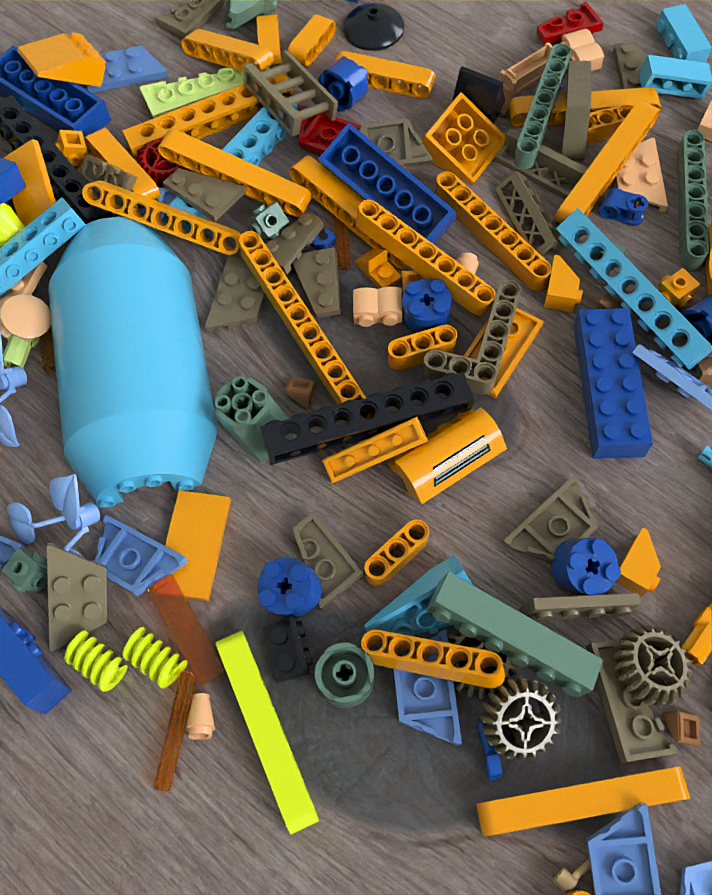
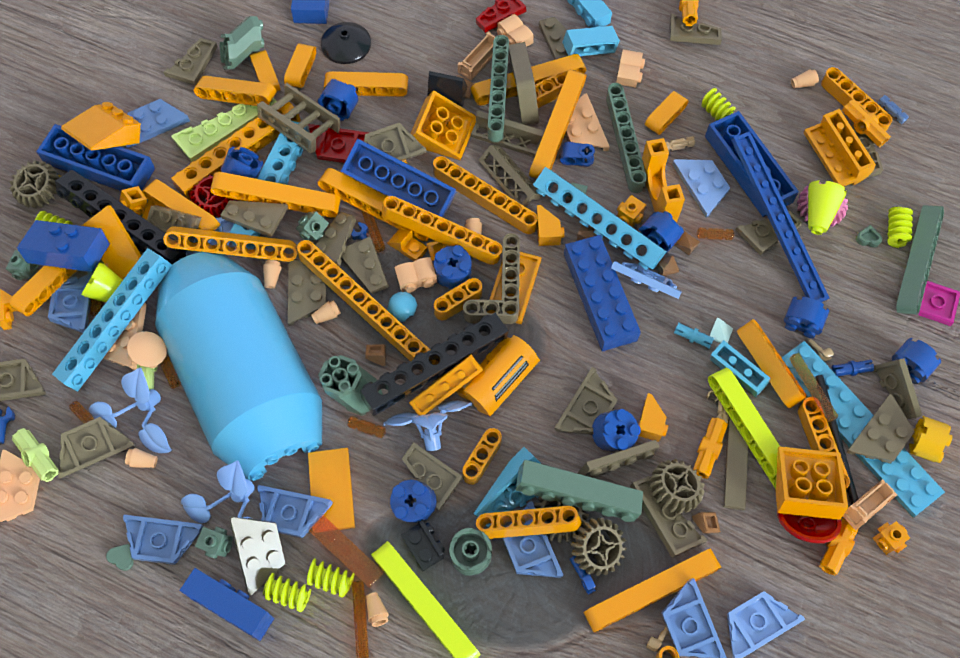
camera: 20 degrees left, 0 degrees up
none -> blue brick [221,147,263,179]
none -> light nougat cone [263,260,282,289]
none -> light nougat cone [311,300,341,324]
none -> clear orange axle [347,416,386,438]
none -> light blue plant [383,400,472,451]
none -> medium azure hair [387,291,417,322]

